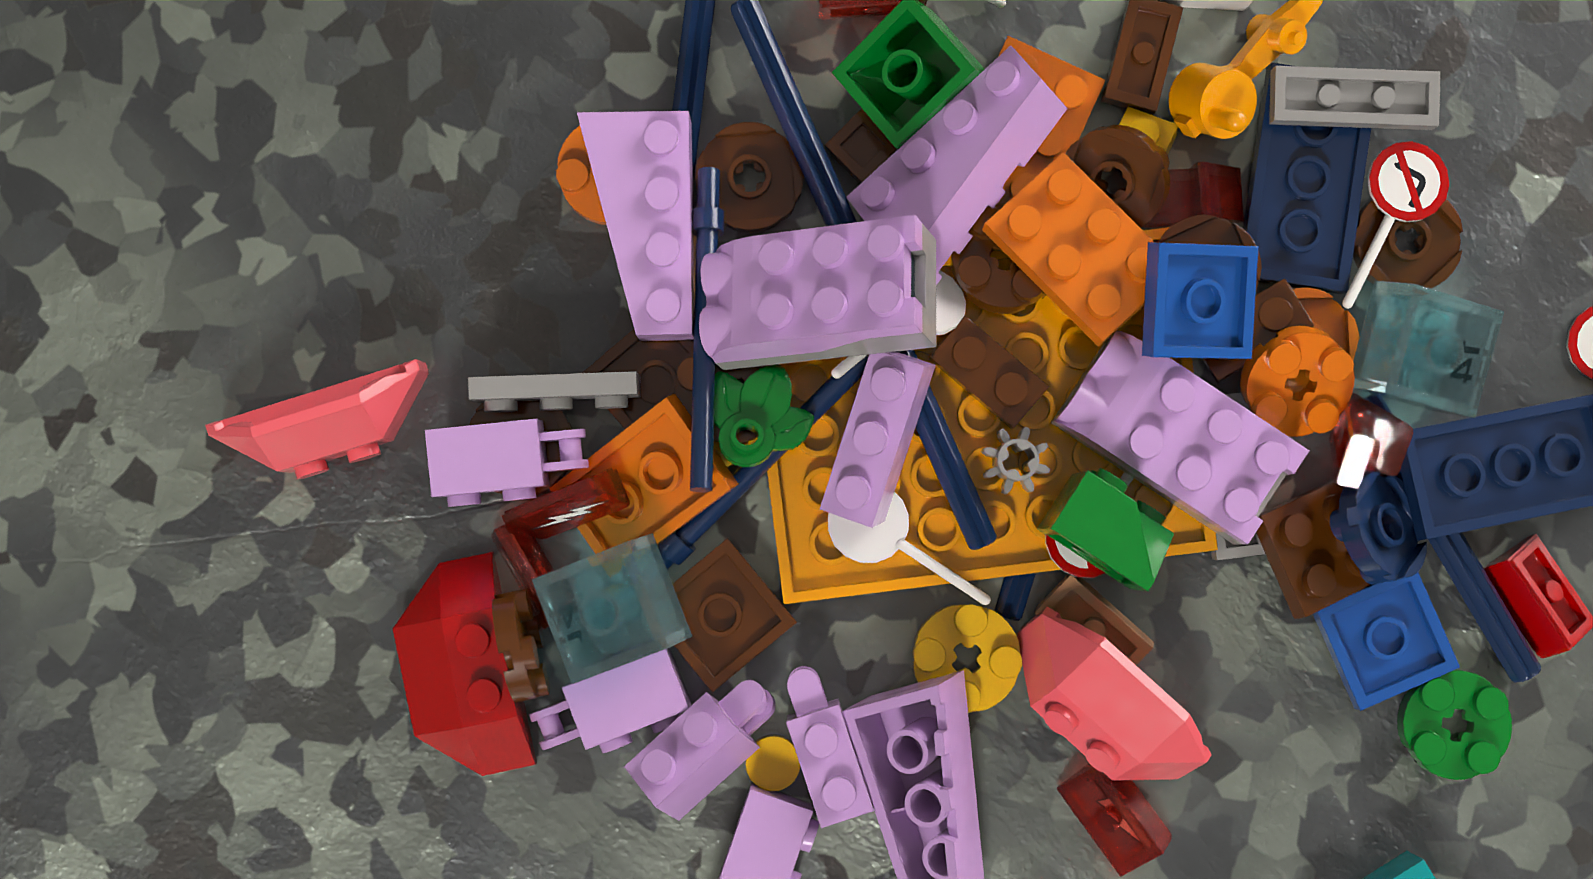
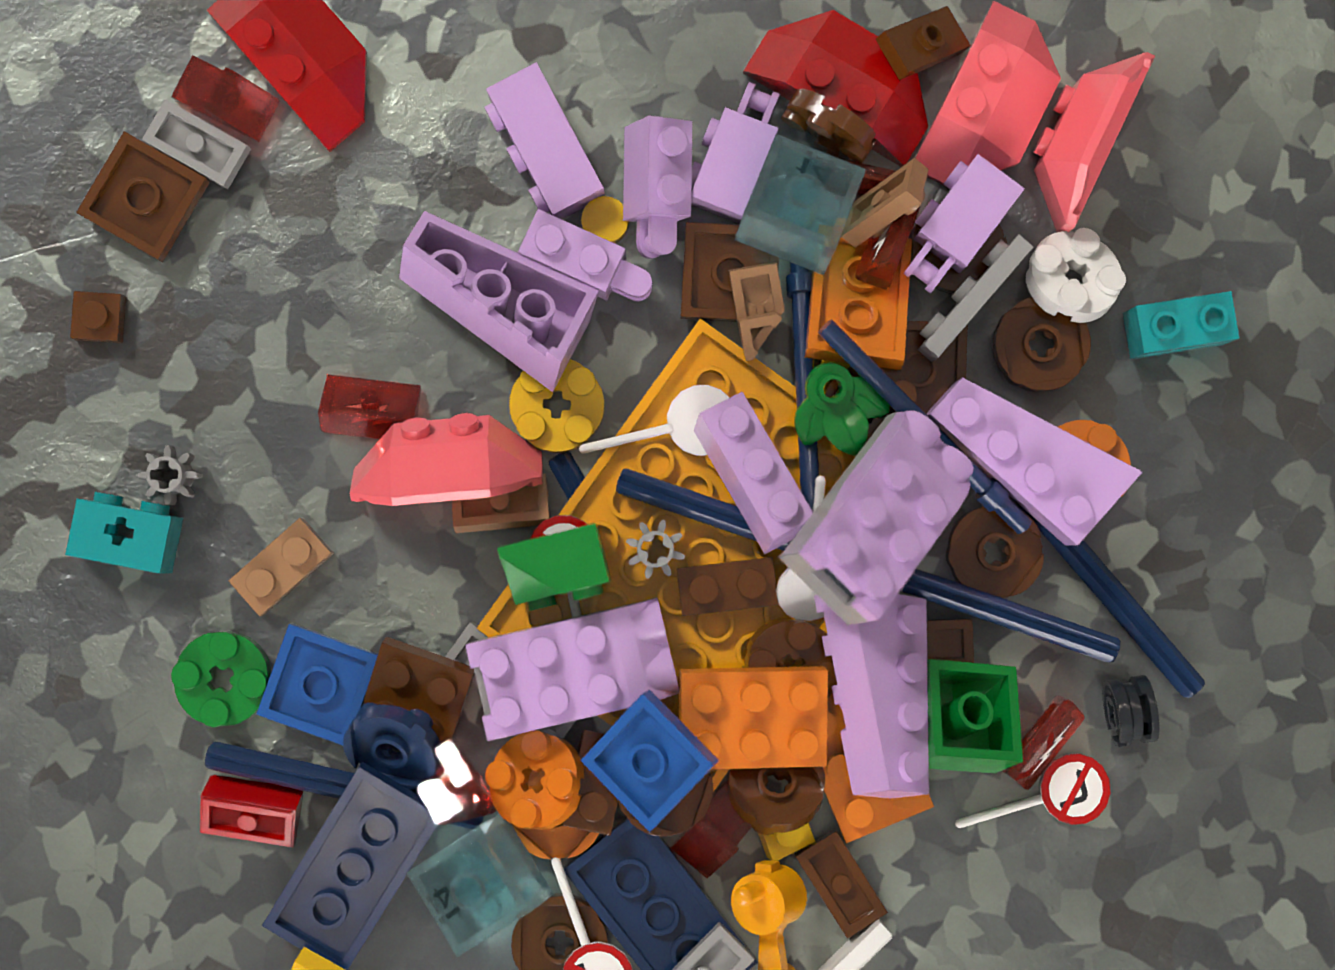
camera: 140 degrees right, 0 degrees up
none -> medium nougat plate [228,518,334,616]
none -> medium nougat slope [728,261,785,361]
none -> medium nougat plate [841,158,929,247]
none -> reddish brown plate [876,6,971,80]
none -> coral wedge [915,1,1061,186]
none -> reddish brown plate [993,297,1091,392]
none -> white plate [1026,228,1126,323]
none -> teal brick [1122,291,1239,359]

